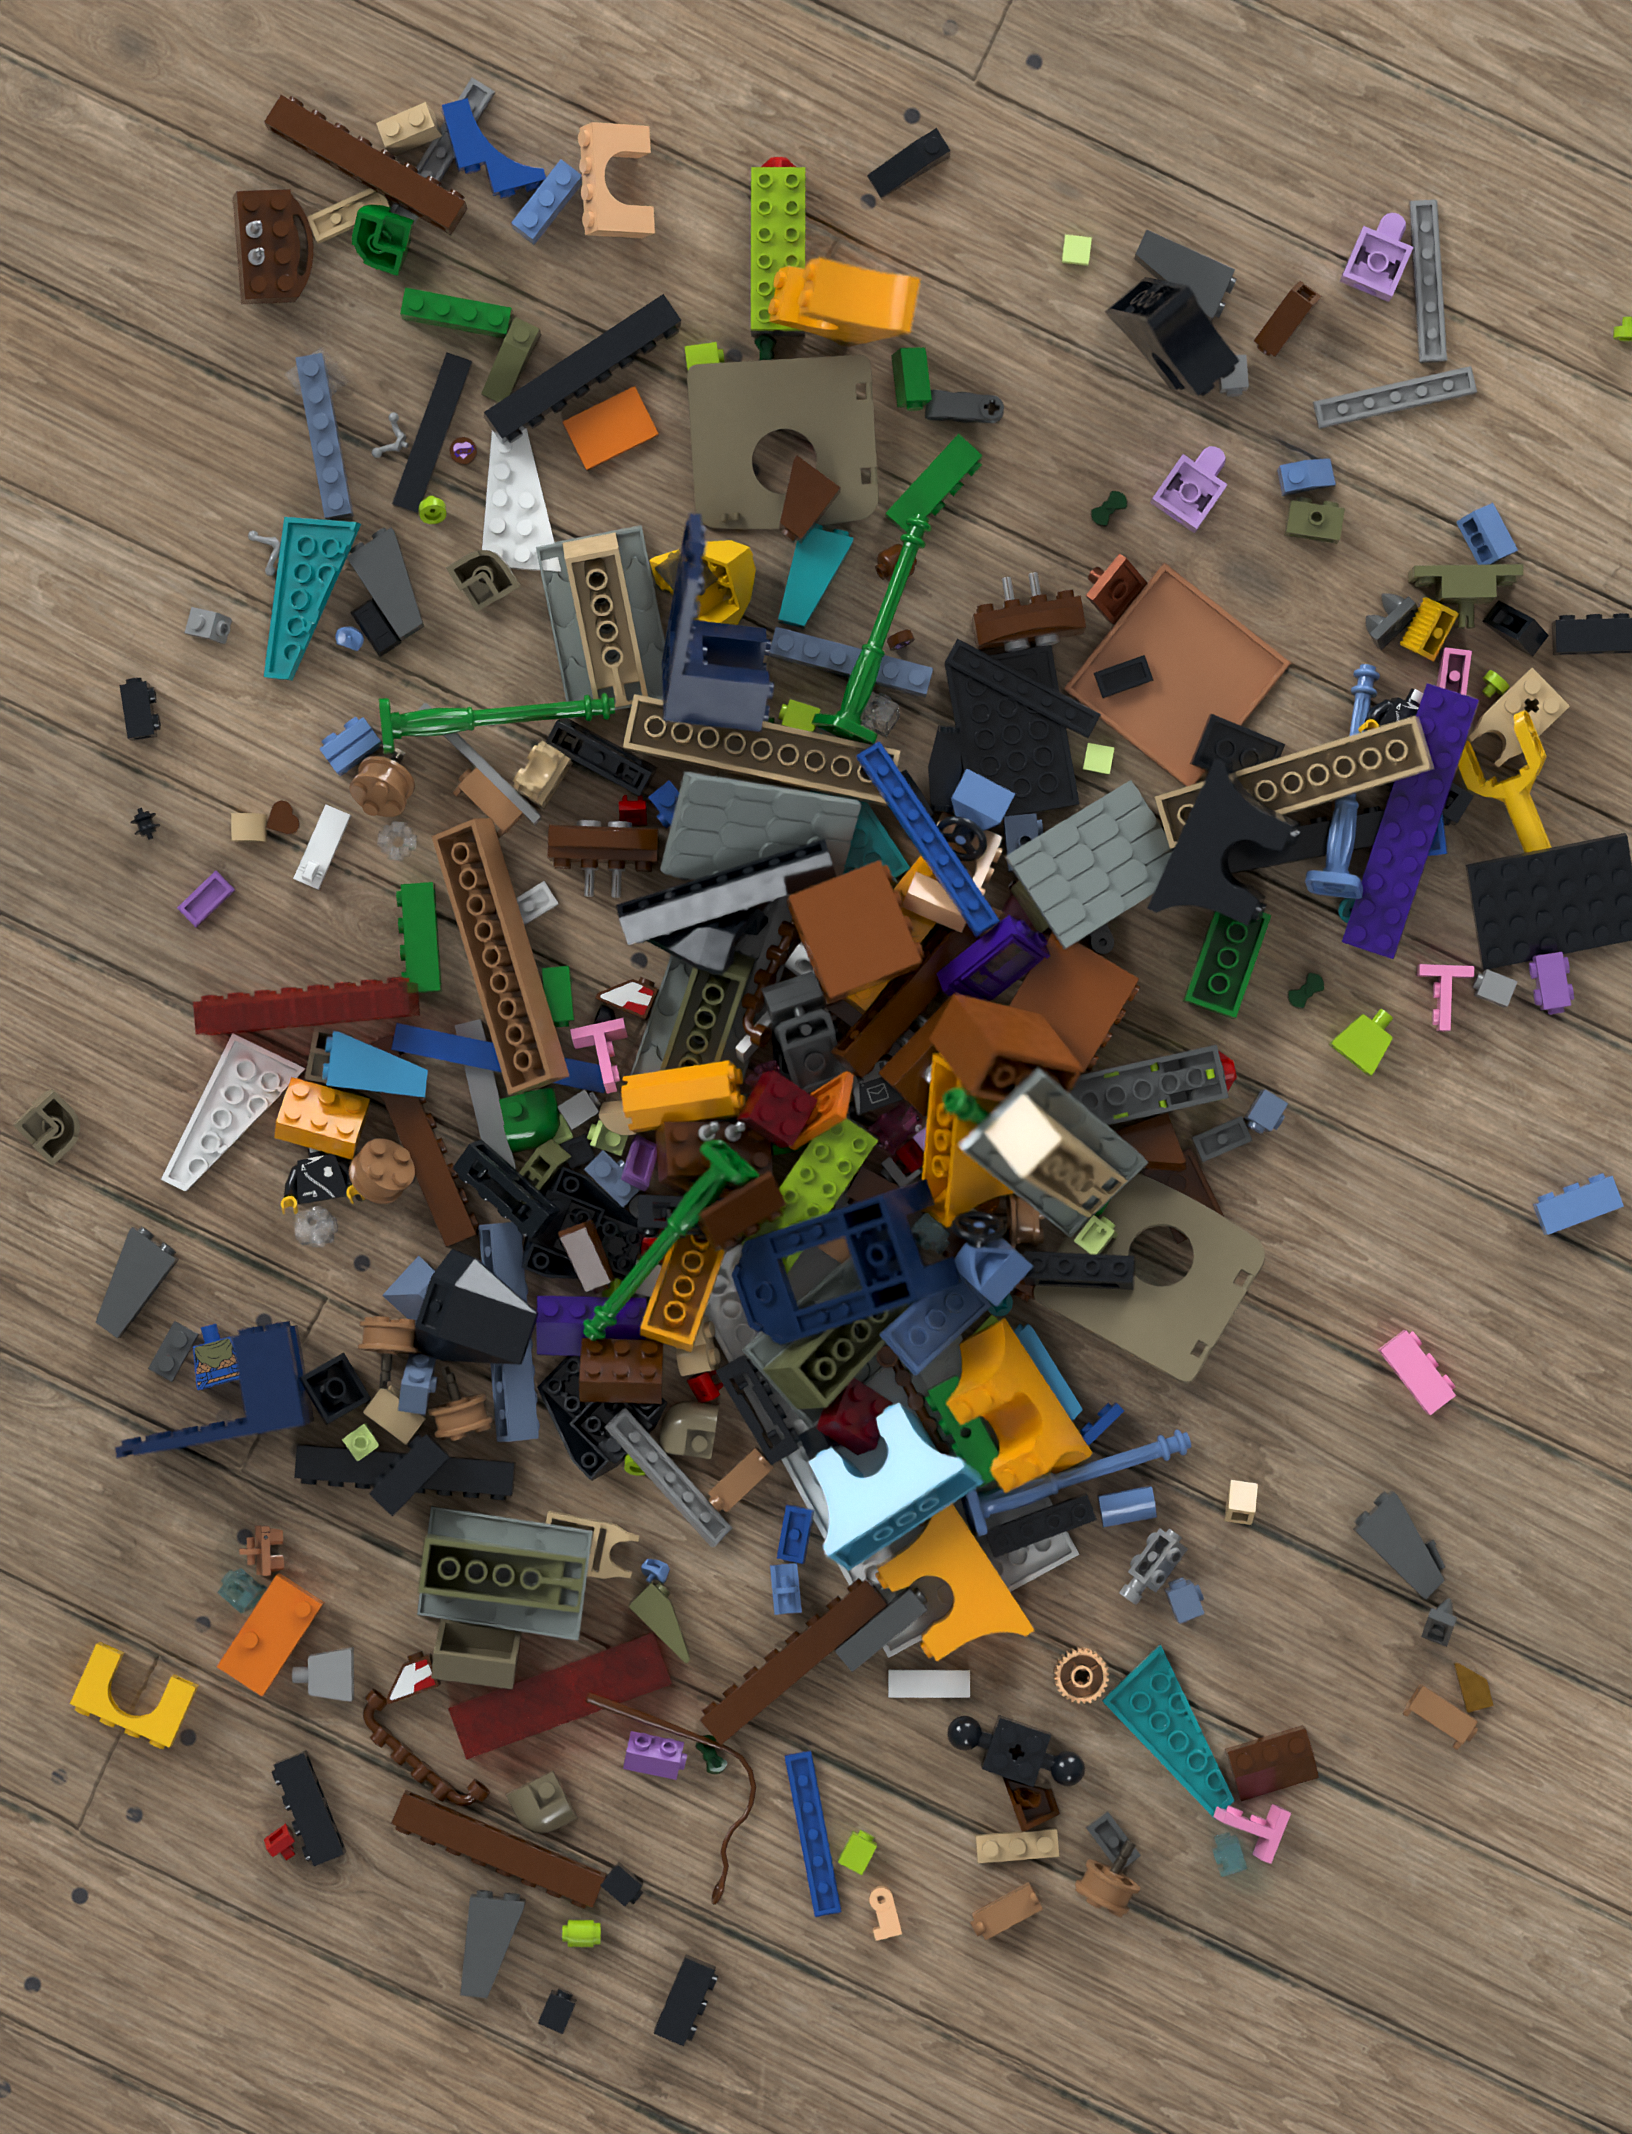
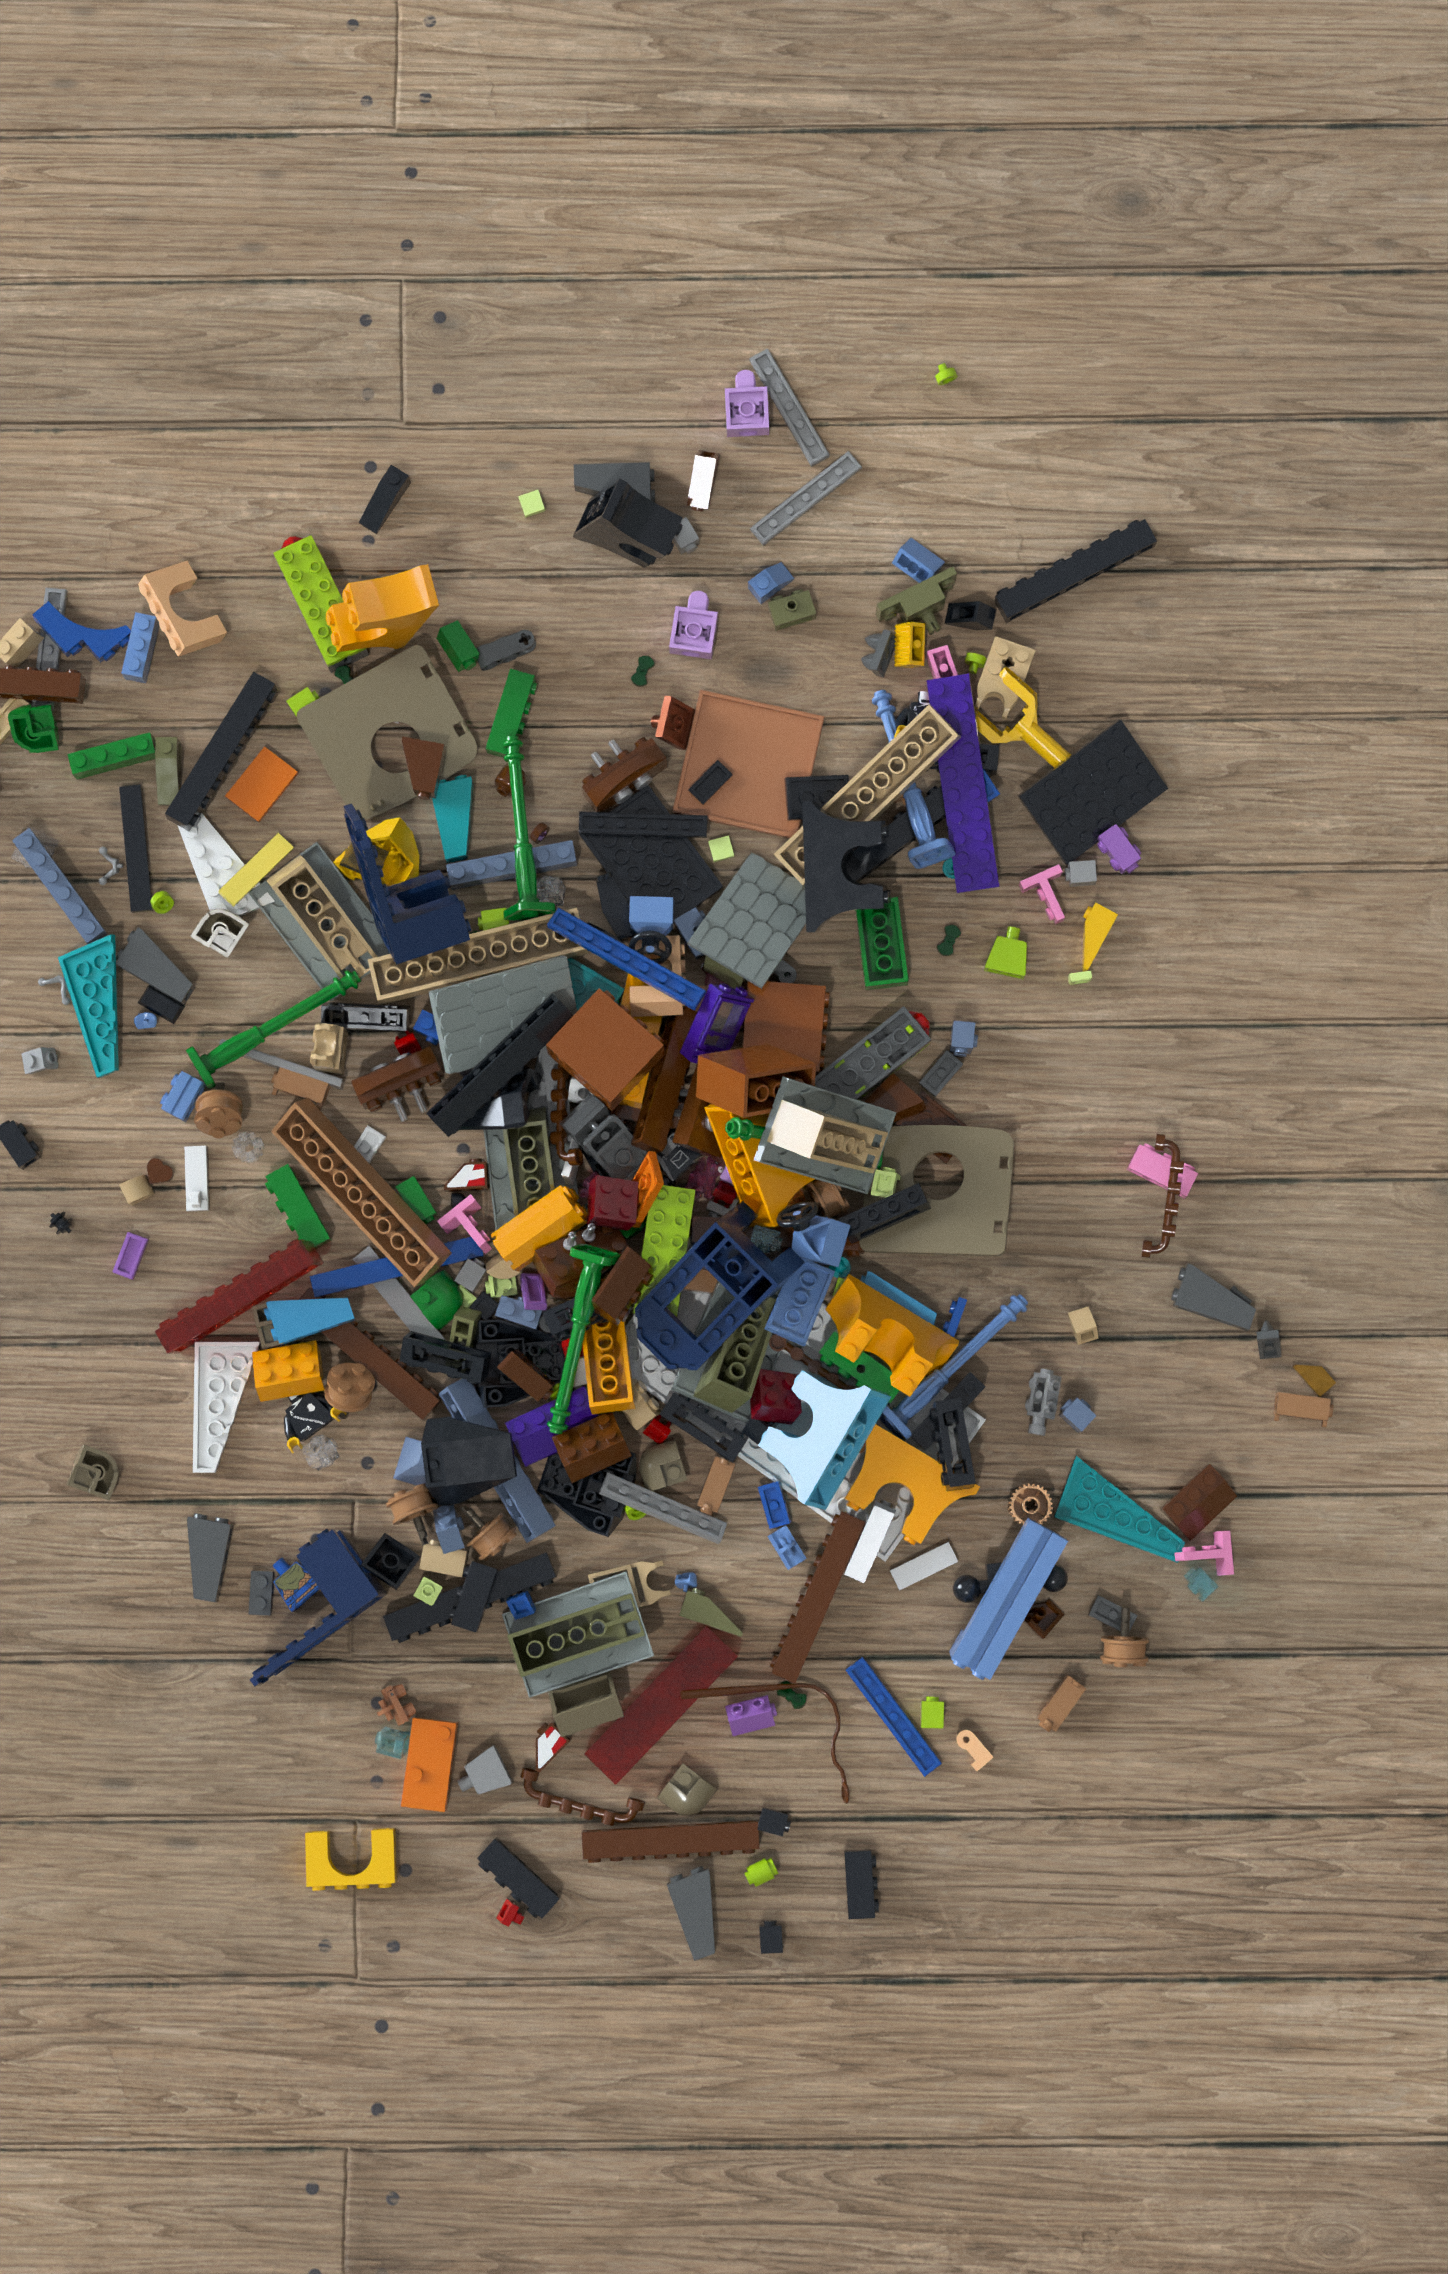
camera: 20 degrees left, 5 degrees down
reddish brown tile [450,437,477,465] -> none
tan plate [975,1828,1059,1863] -> none
medium blue brick [1097,1486,1157,1527] -> none
medium blue brick [1532,1173,1624,1235] -> none
none -> light yellow tile [218,833,294,907]
none -> blue tile [506,1591,536,1620]
none -> black brick [929,1398,976,1492]
none -> medium blue brick [949,1517,1068,1680]
none -> yellowish green tile [1068,971,1092,985]
none -> yellow slope [1082,902,1118,972]
none -> reddish brown bar [1142,1134,1184,1258]

